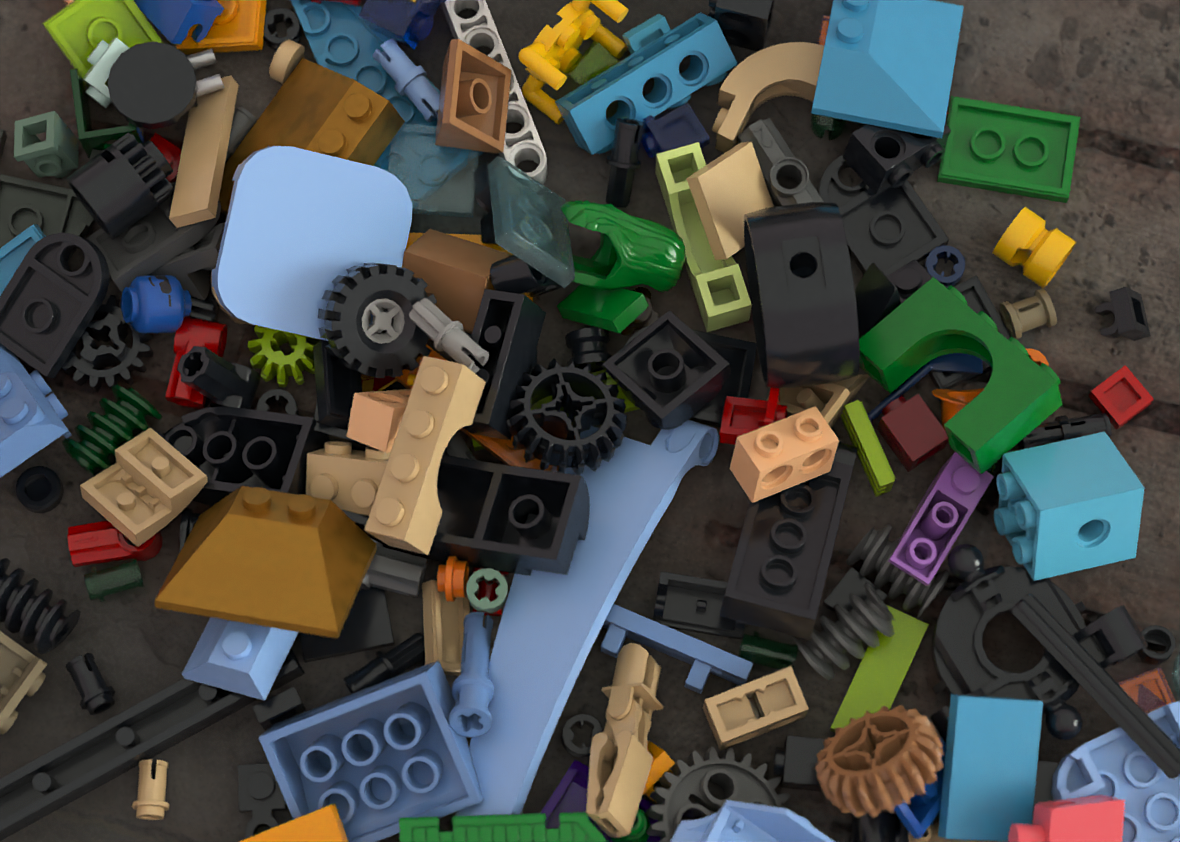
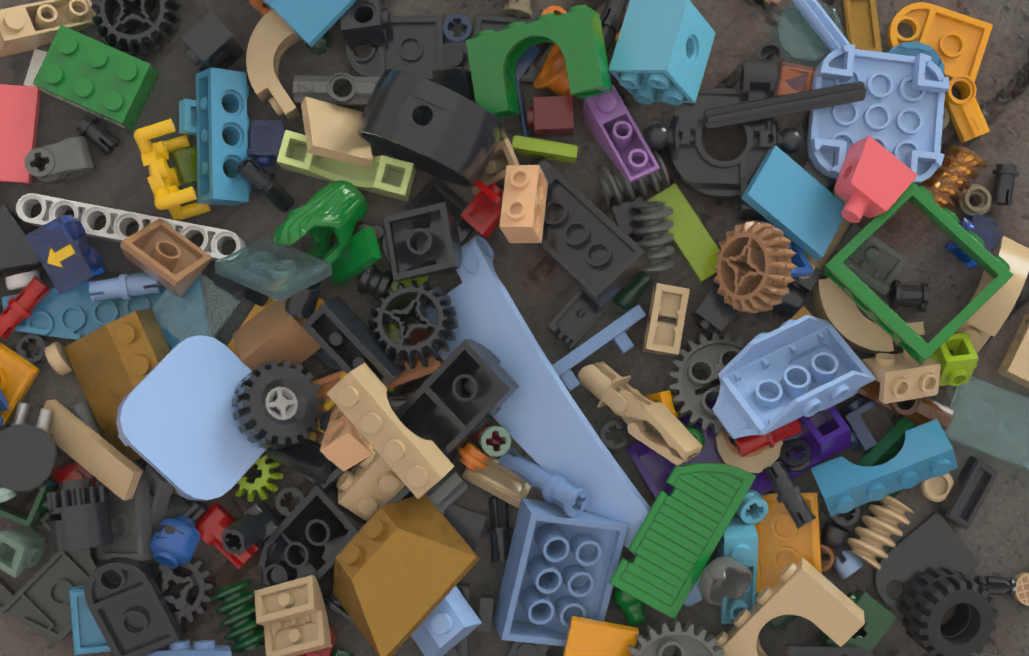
camera: 65 degrees left, 10 degrees up
light grey axle [409,298,489,373] -> none

